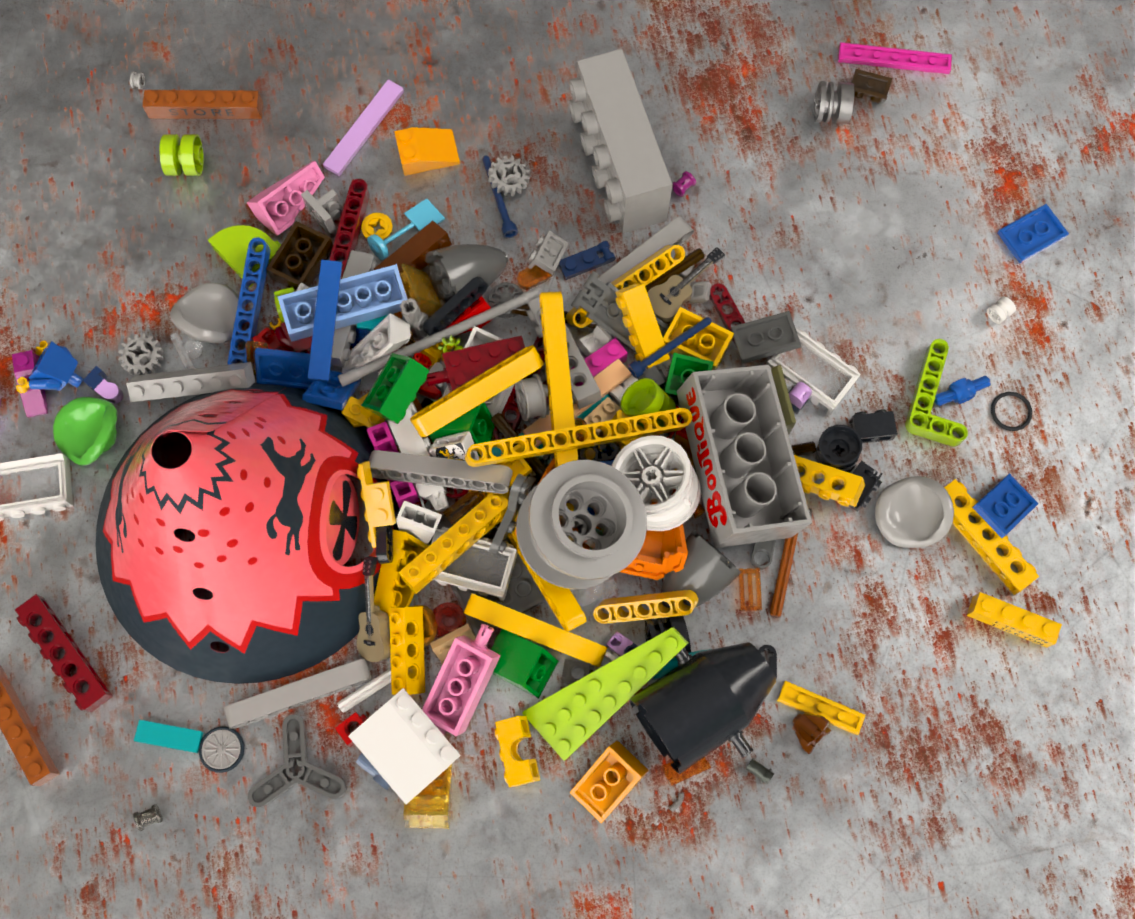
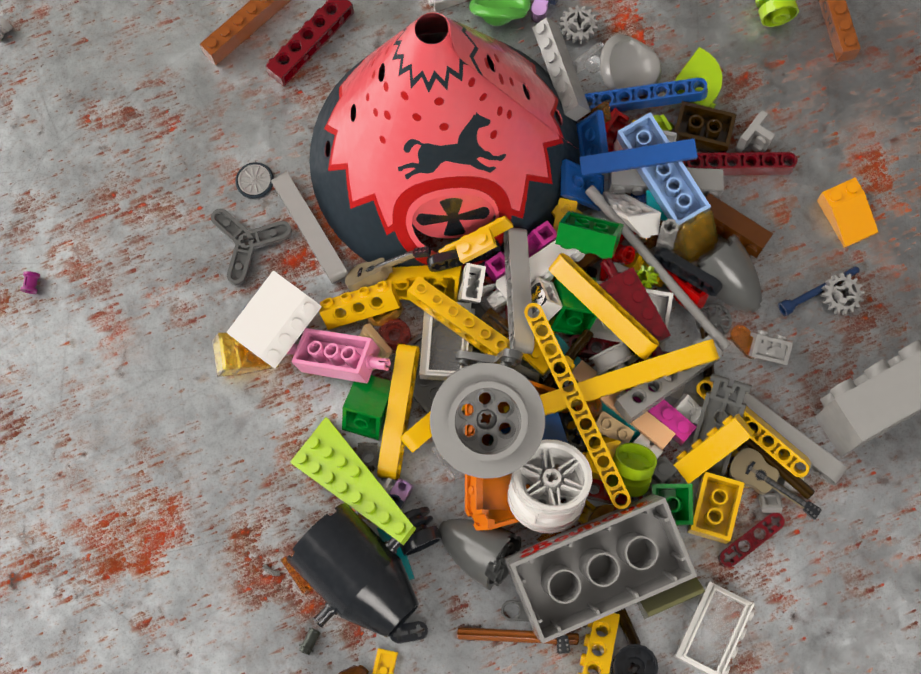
camera: 85 degrees right, 0 degrees up
clear smoke bush [133,804,163,831] -> none
teal tile [134,720,204,753] -> none
bright pink wedge [247,161,325,236] -> none
lavender tile [323,79,404,176] -> none
red brick [335,712,368,747] -> none
white axle [337,669,391,713] -> none
yellow gear [361,213,392,240] -> none
medium azure piece [367,199,445,260] -> none
yellow arch [495,716,541,787] -> none
dark blue plate [558,241,616,280] -> none
light orange slope [570,740,649,823] -> none
yellow beam [593,590,698,624] -> none
dark blue piece [628,317,712,379] -> none
magenta bush [672,171,696,197] -> none
dark grey plate [731,311,801,364] -> none
clear orange tile [738,568,762,611] -> none
lavender leg [788,382,812,414] -> none

